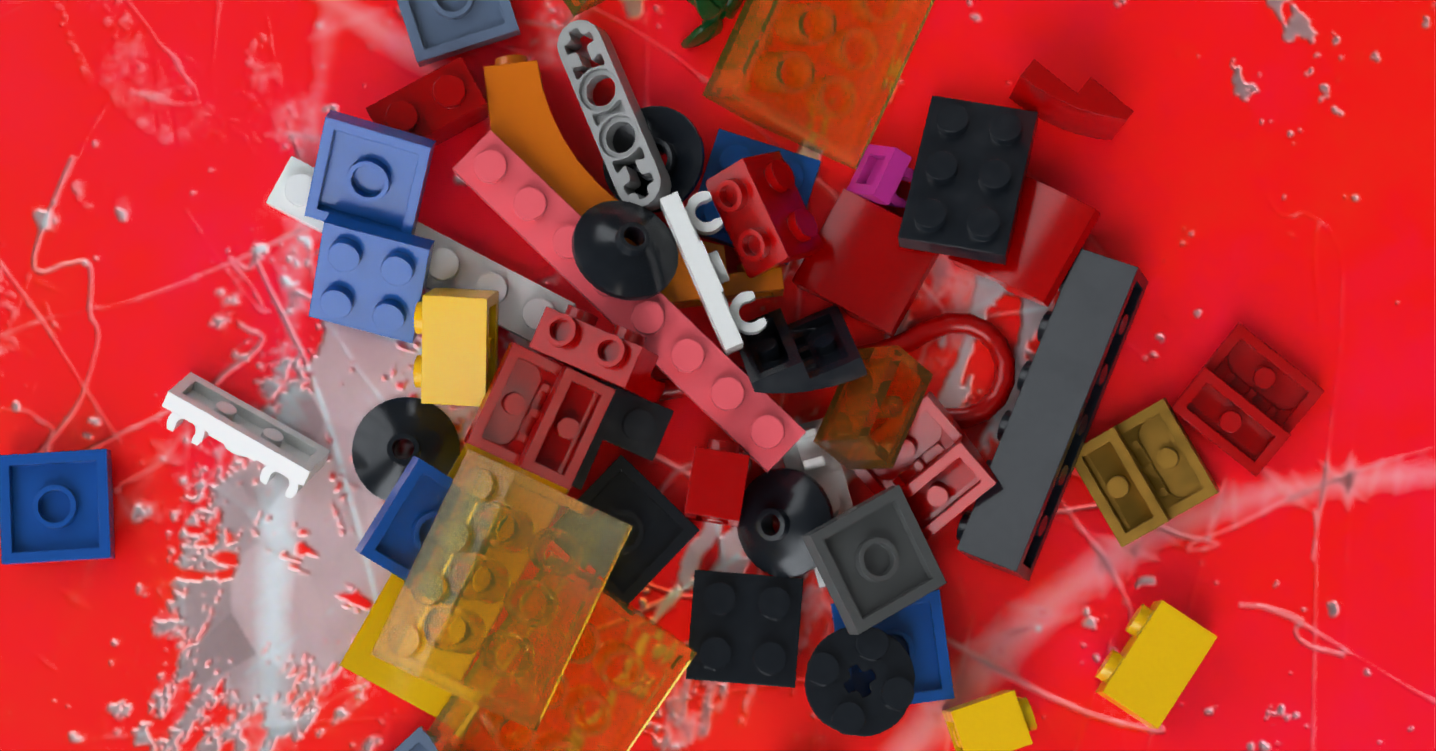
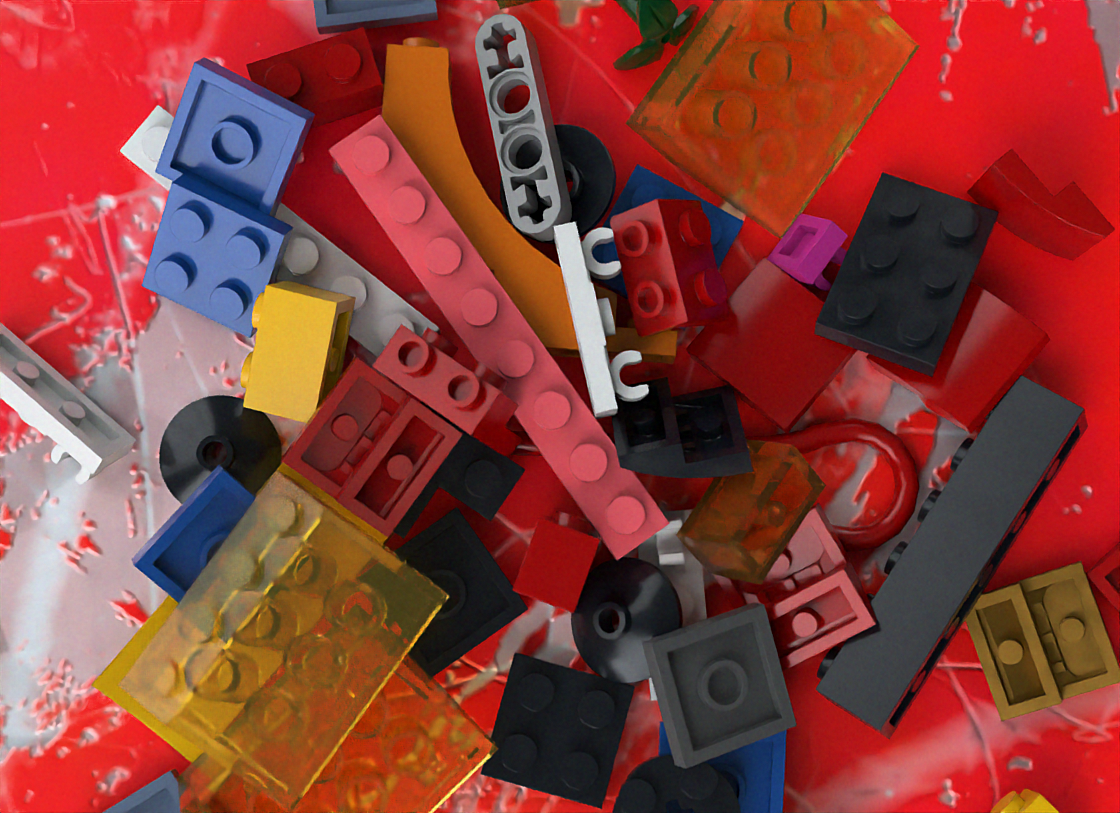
camera: 15 degrees right, 0 degrees up
black dish [572,201,678,301] -> none

